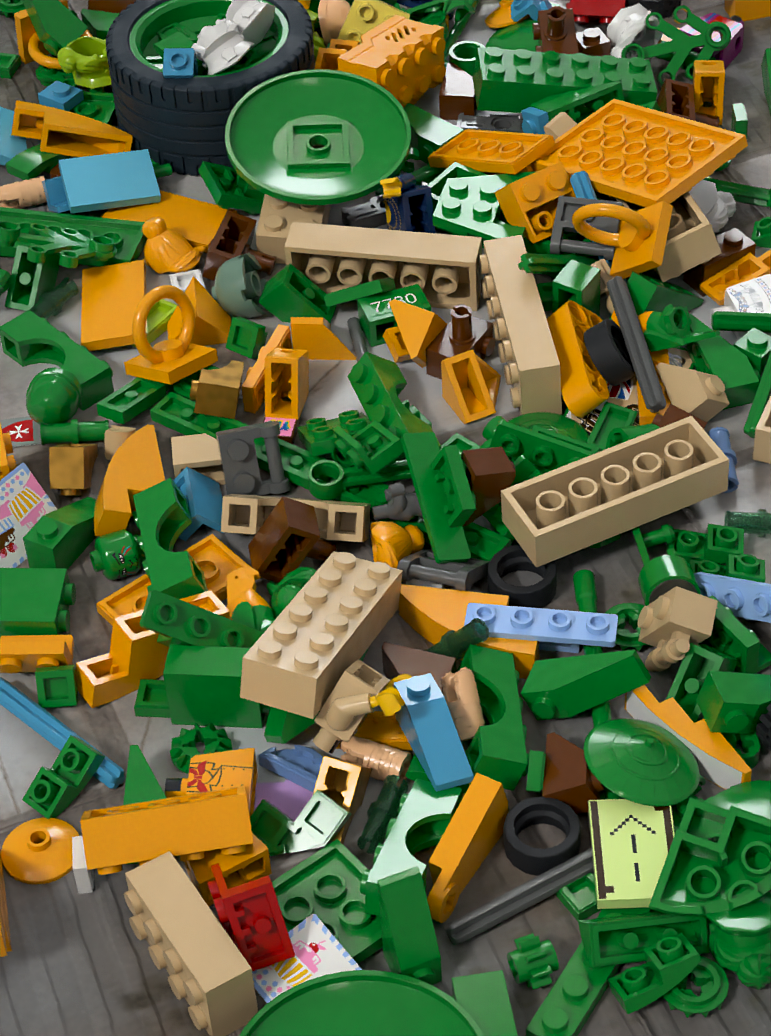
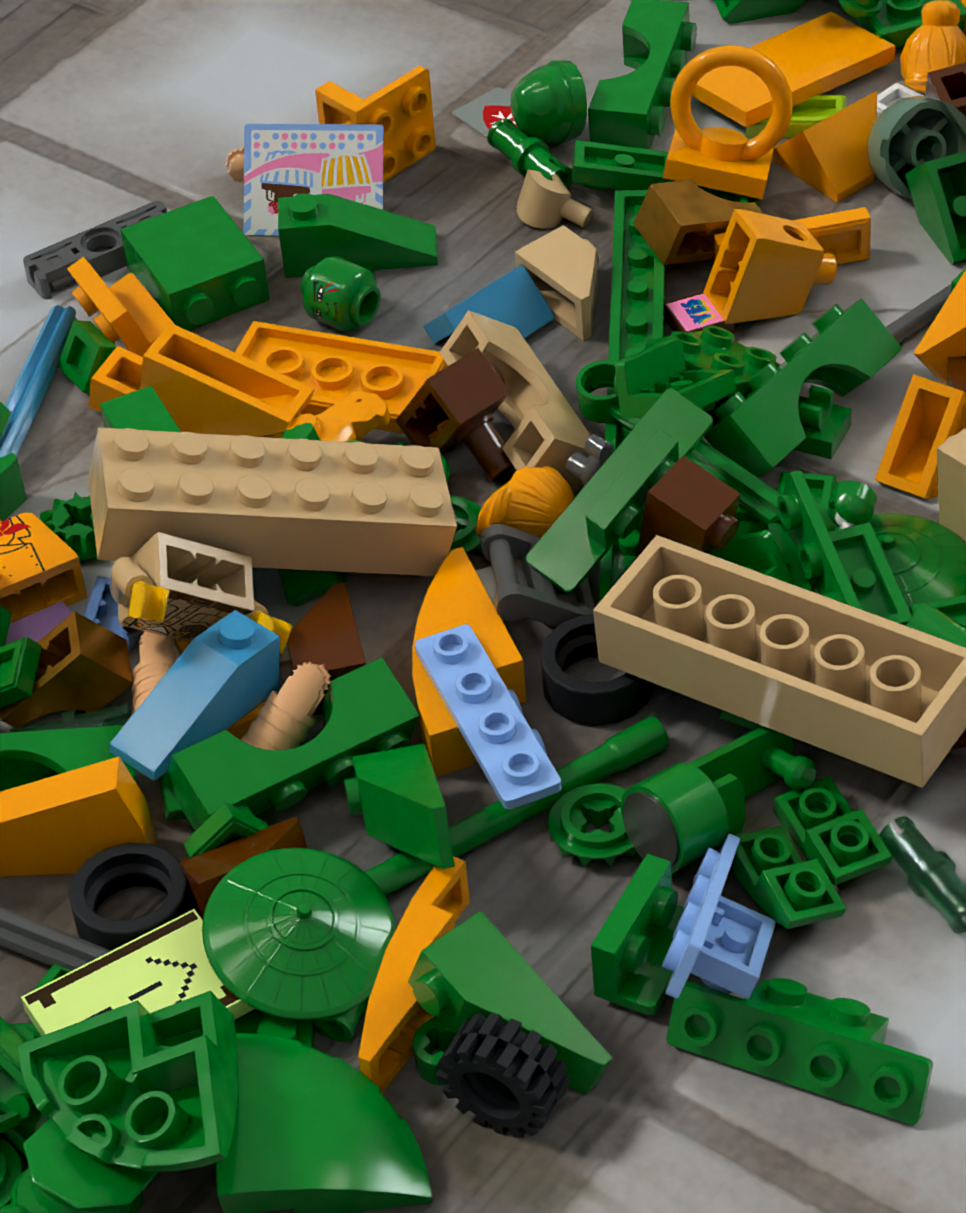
camera: 60 degrees right, 0 degrees up
clear green pin [29,277,79,320] -> none
pearl gold arch [49,444,98,495] -> none
light orange slope [94,424,165,536] -> none
green arch [132,478,208,599] -> none
green bracket [139,590,264,648] -> none
dark grey plate [216,421,290,496] -> none
green tile [225,316,268,359] -> none
light orange slope [290,317,356,360] -> none
clear green pin [423,618,490,661] -> none
tan brick [638,586,718,672] -> none
green slope [666,642,738,723] -> none

